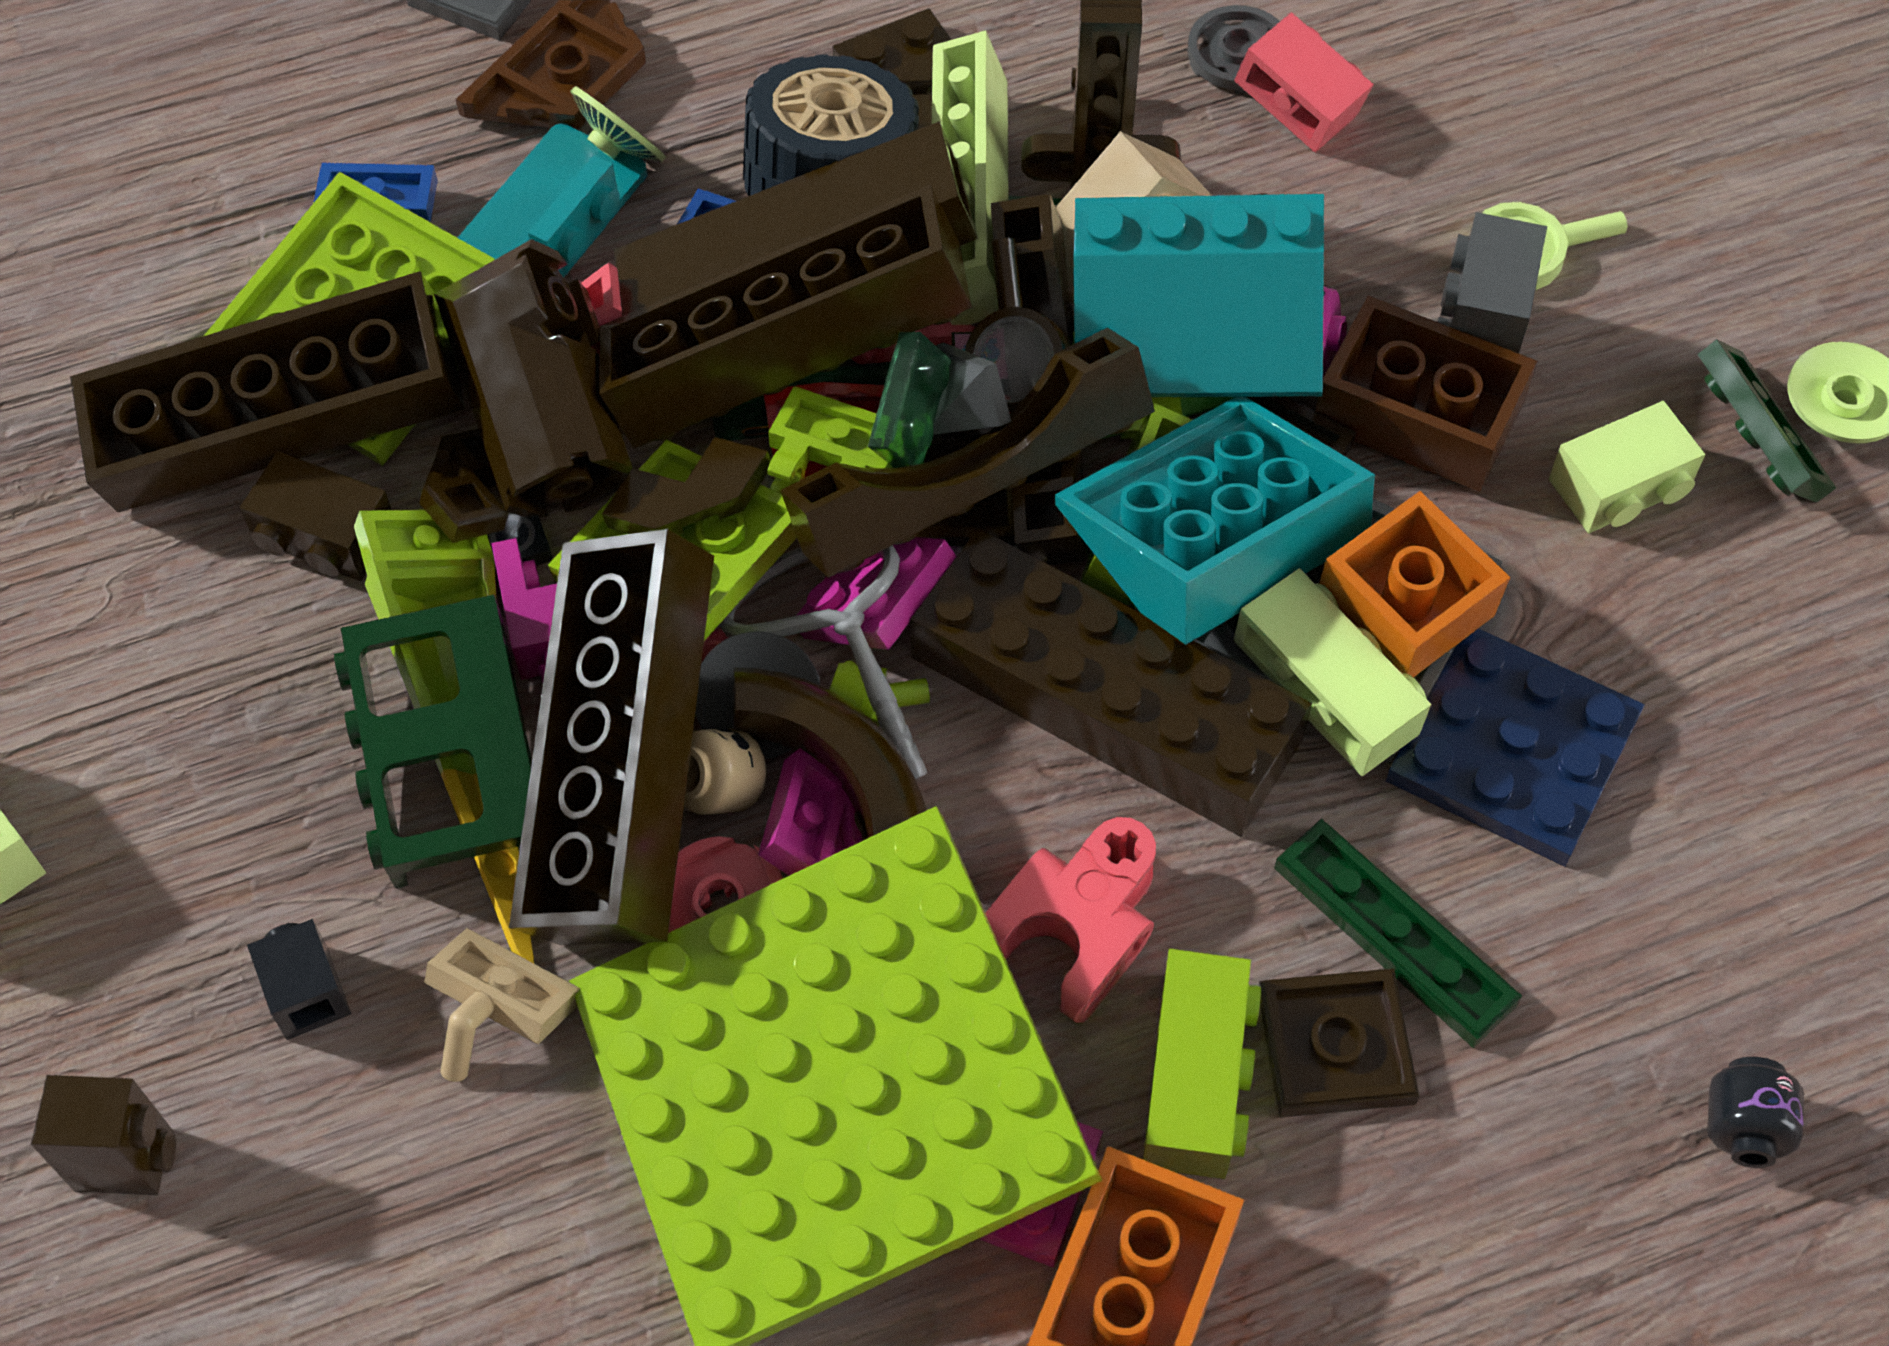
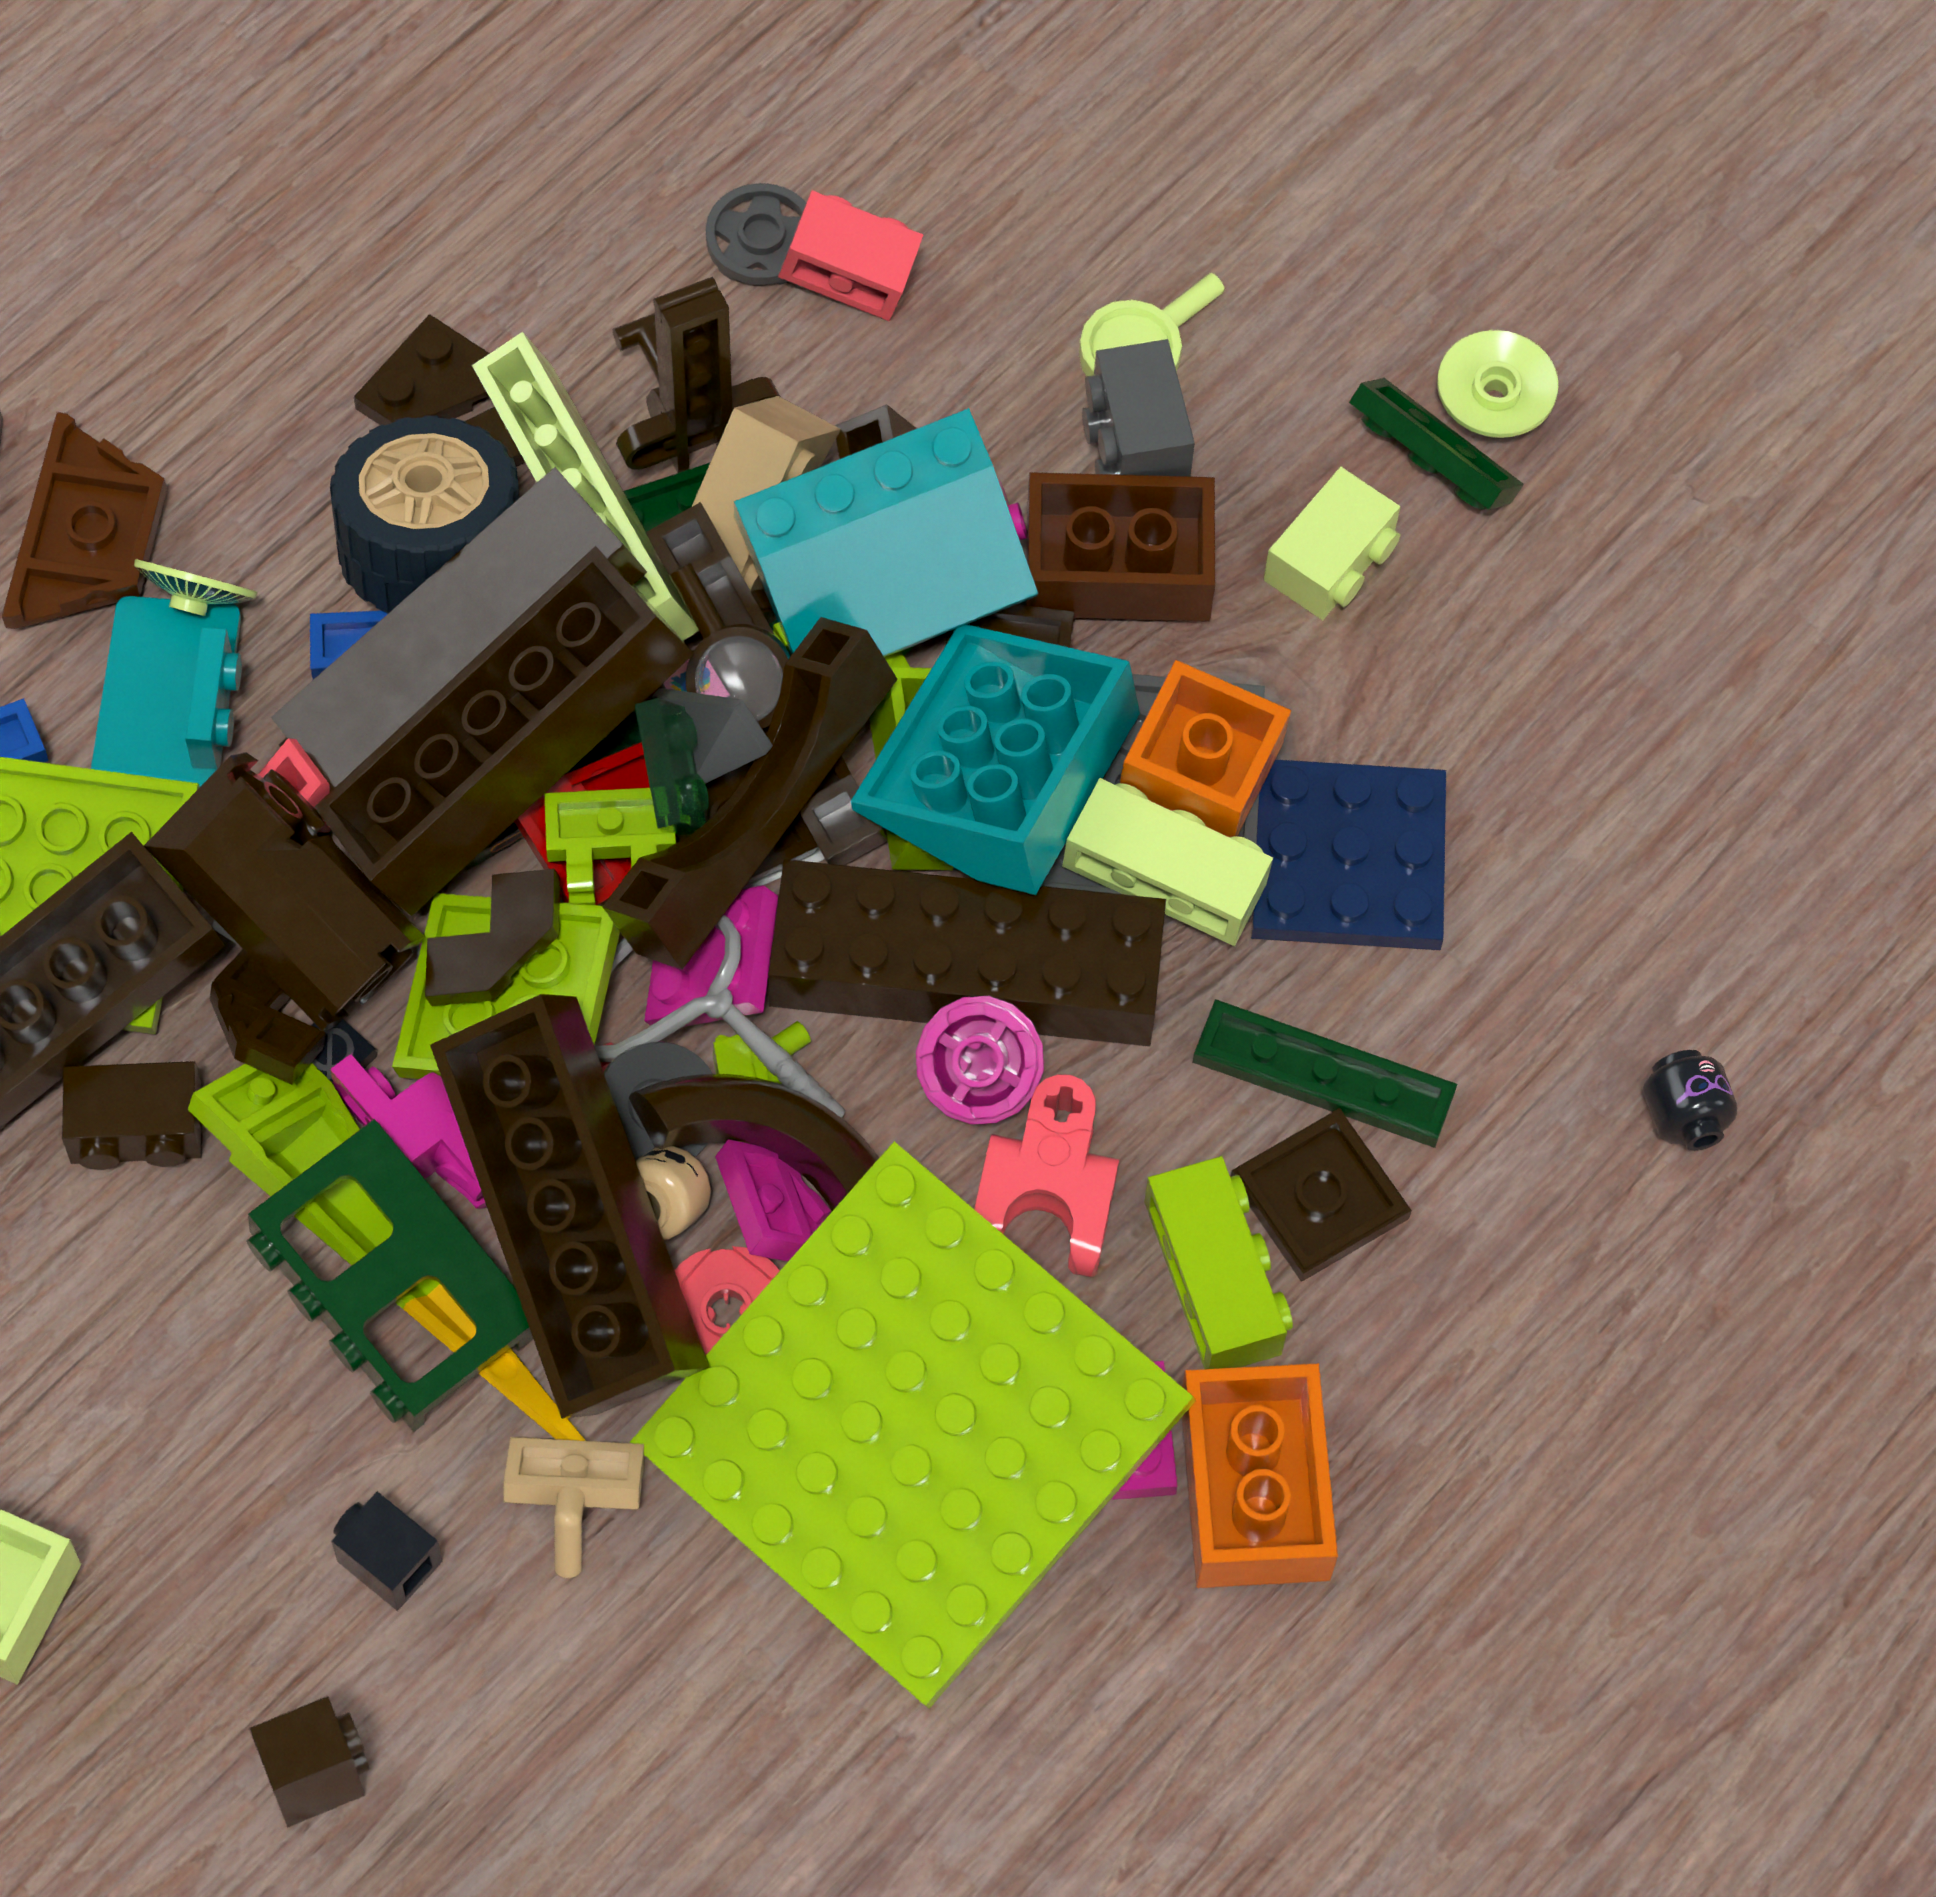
camera: 30 degrees left, 5 degrees up
none -> dark pink cone [916,996,1044,1124]

